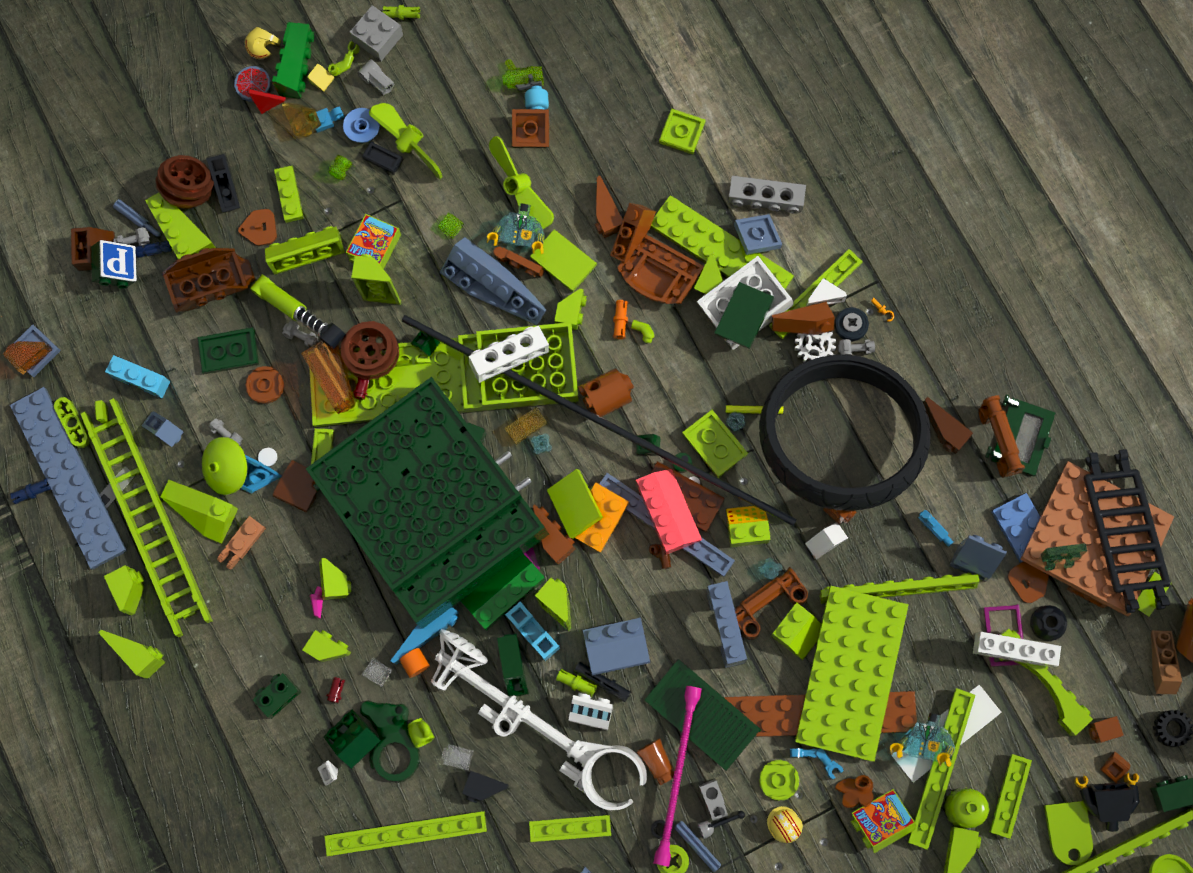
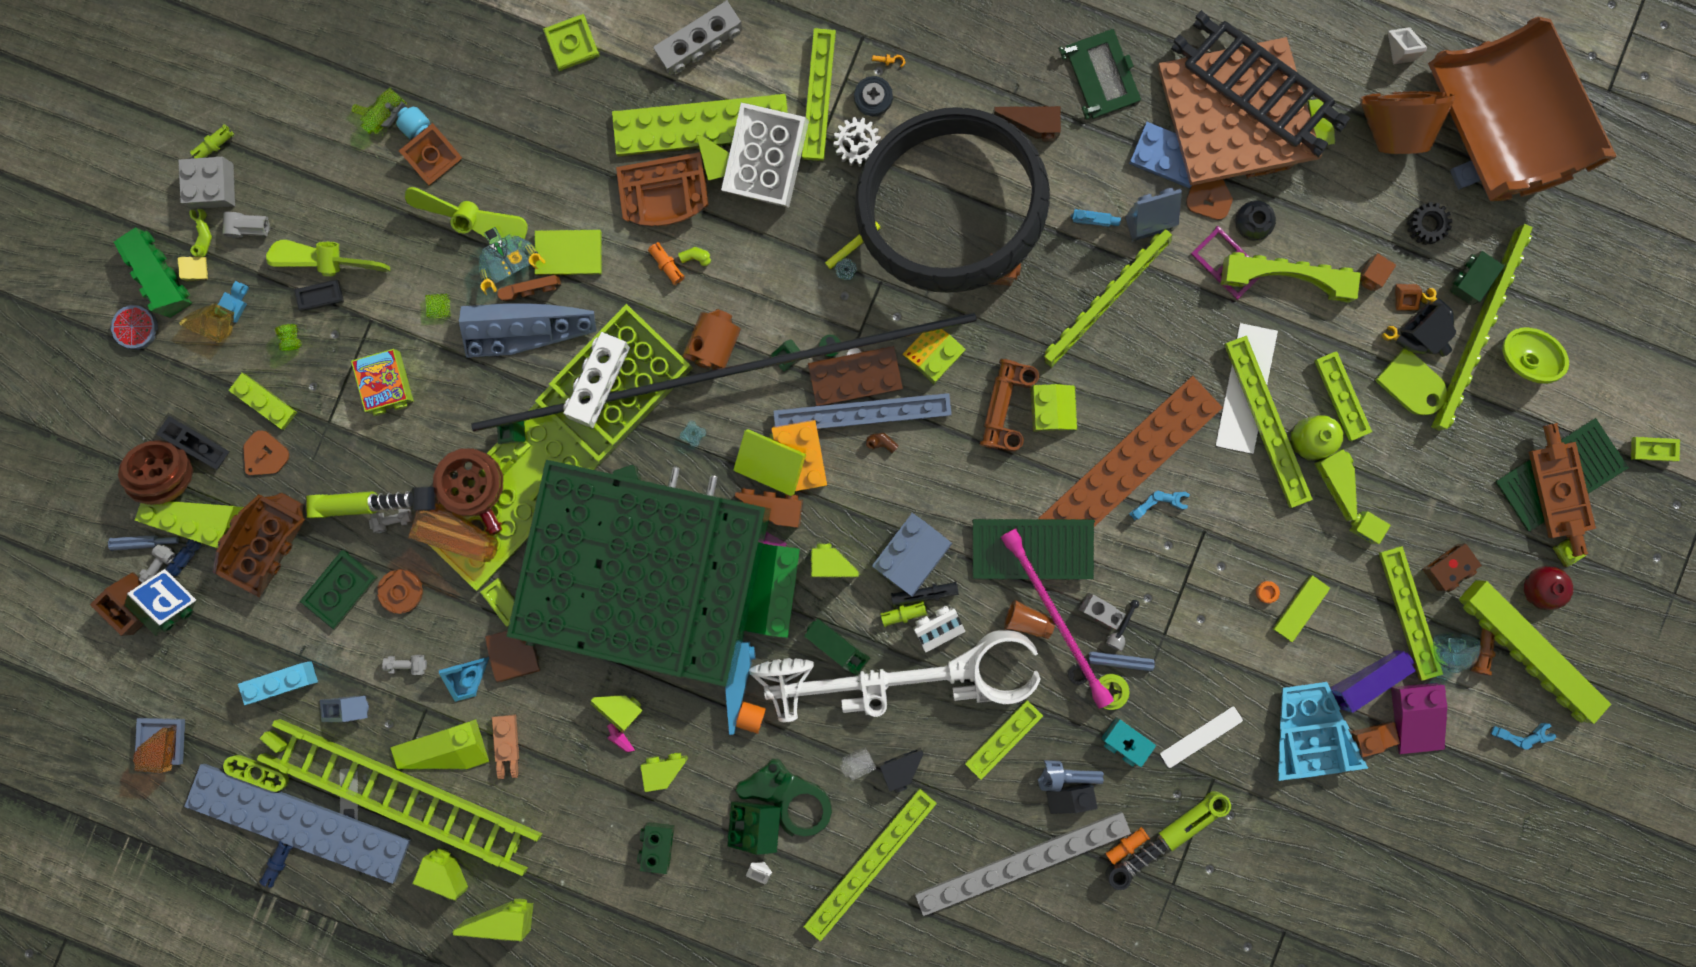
camera: 45 degrees left, 10 degrees up
lime dish [202,437,247,495] -> none
light yellow helmet [245,27,281,59] -> none
red slope [247,89,286,114] -> none
white piece [258,448,277,467] -> none
lime slope [265,226,346,275] -> none
dark red pin [326,677,345,704] -> none
medium blue dish [343,108,380,143] -> none
lime slope [351,254,401,305] -> none
clear brick [362,658,392,687] -> none
lime piece [408,718,435,748] -> none
clear yellow plate [505,407,548,445] -> none
medium azure arch [505,602,560,661] -> none
lime slope [554,289,587,330] -> none
dark orange slope [595,176,623,238] -> none
dark orange slope [610,203,656,263] -> none
coral slope [636,469,702,555] -> none
lime plate [682,410,748,478] -> none
sand blue arch [706,581,747,668] -> none
dark green tile [714,282,774,349] -> none
sand blue plate [734,214,782,255] -> none
clear light blue plate [759,558,782,579] -> none
lime tile [759,760,799,801] -> none
light yellow helmet [767,806,803,843] -> none
dark orange slope [772,302,835,335] -> none
lime plate [795,586,909,762] -> none
white slope [805,522,848,560] -> none
white slope [807,278,847,306] -> none
dark orange plate [835,775,874,808] -> none
light grey bar [838,339,875,355] -> none
brick [851,789,916,853] -> none
clear light blue torso [890,713,955,767] -> none
white brick [973,632,1061,668] -> none
dark orange piece [978,395,1025,478] -> none
clear green plate [1041,543,1087,571] -> none
medium nougat slope [1151,630,1182,695] -> none

